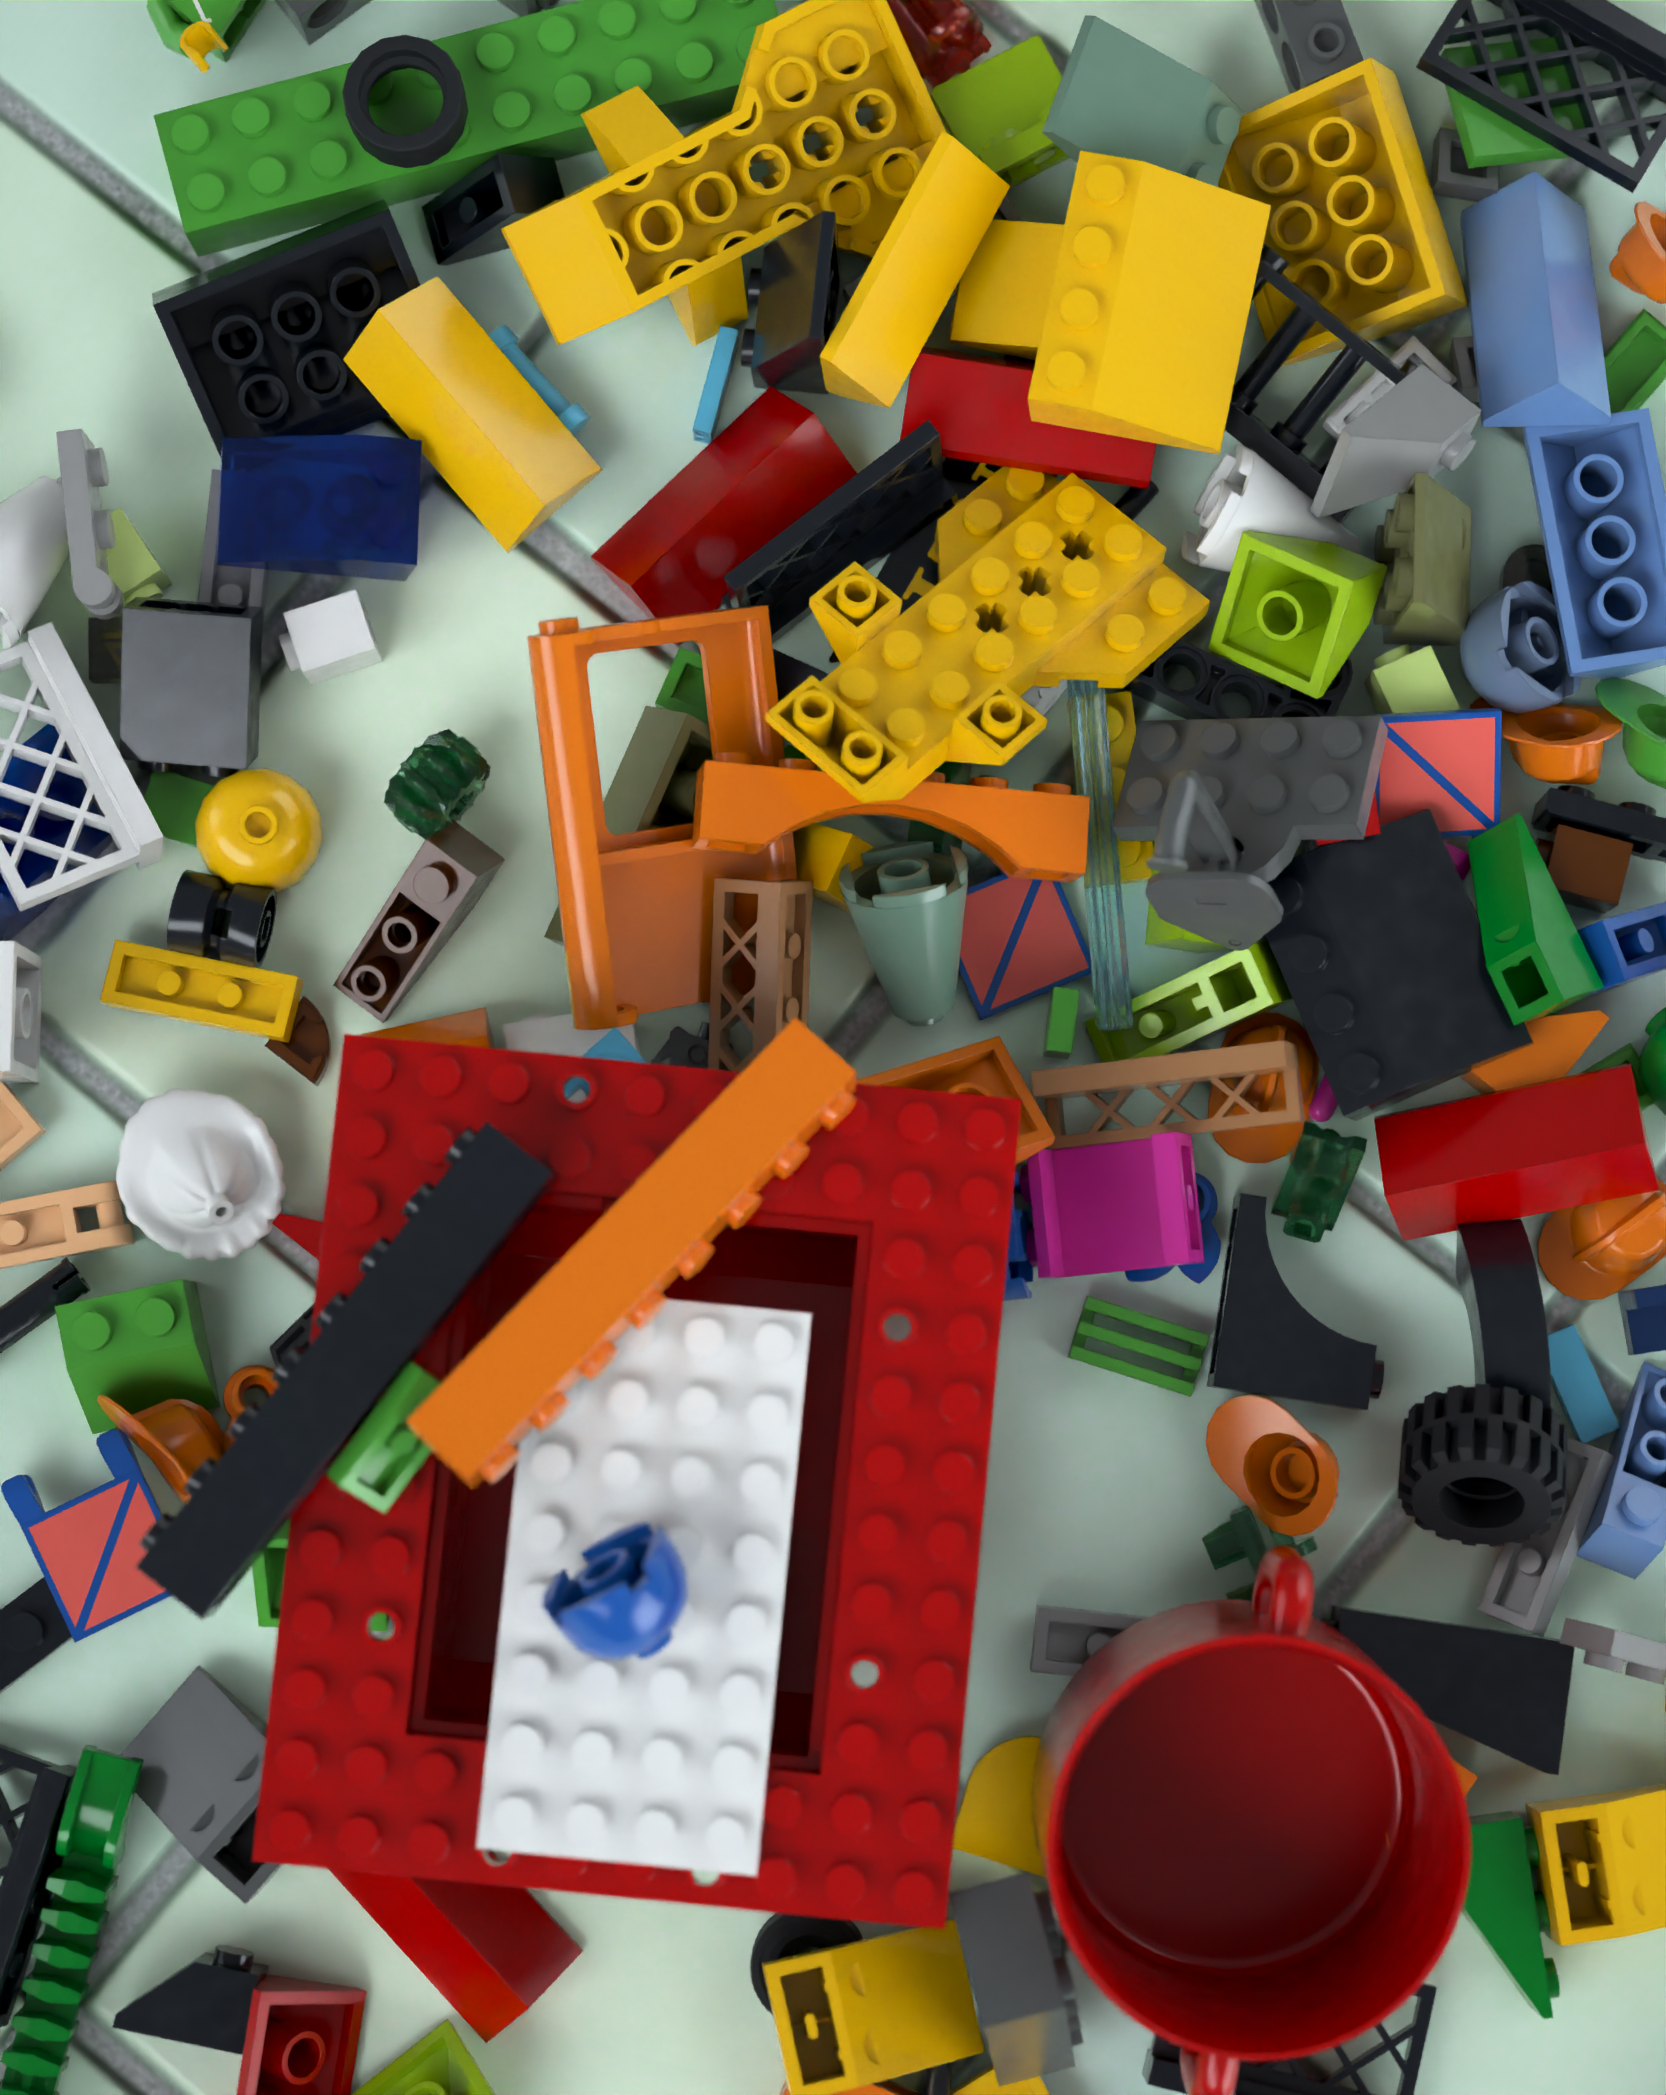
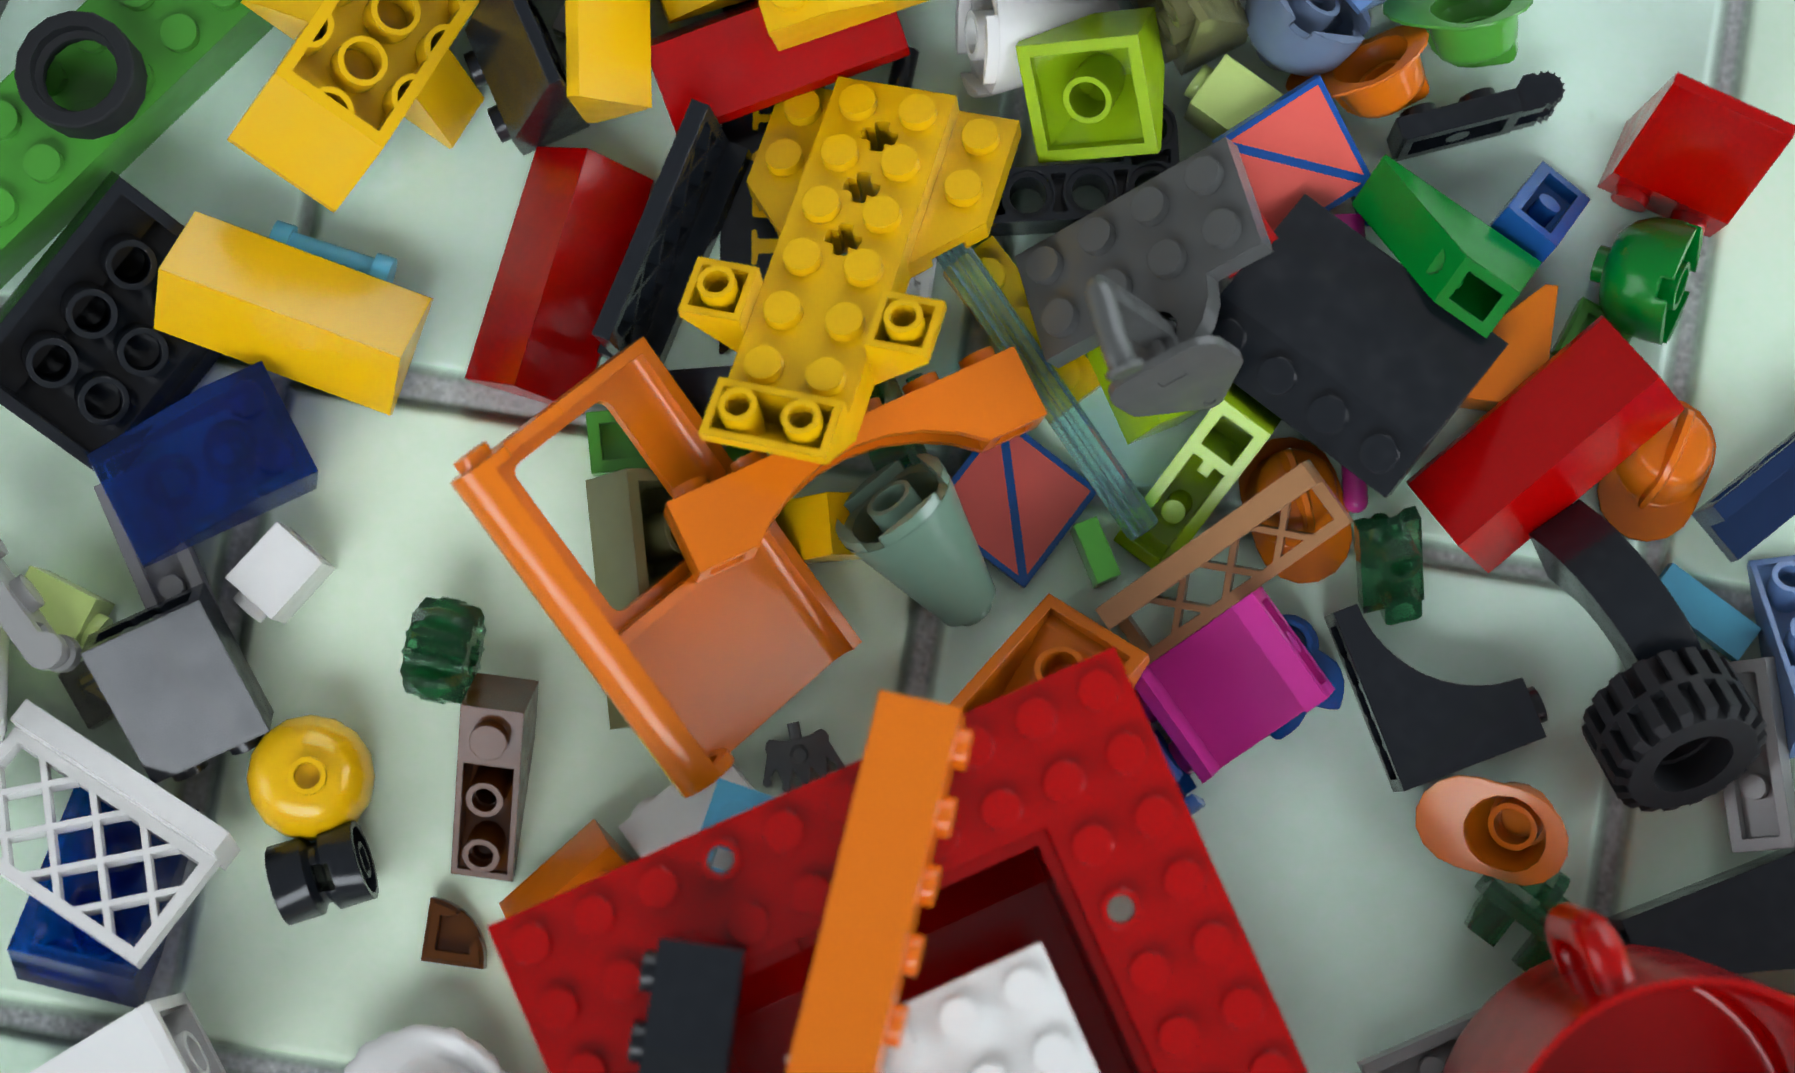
camera: 25 degrees left, 0 degrees up
yellow plate [100,940,304,1043] -> none
bright green tile [144,771,214,848] -> none
black slope [422,153,565,265] -> none
medium azure piece [692,326,739,444] -> none
medium nougat fence [708,877,813,1072] -> none
bright green tile [1067,1296,1210,1397] -> none
reddish brown brick [1535,824,1633,914] -> none

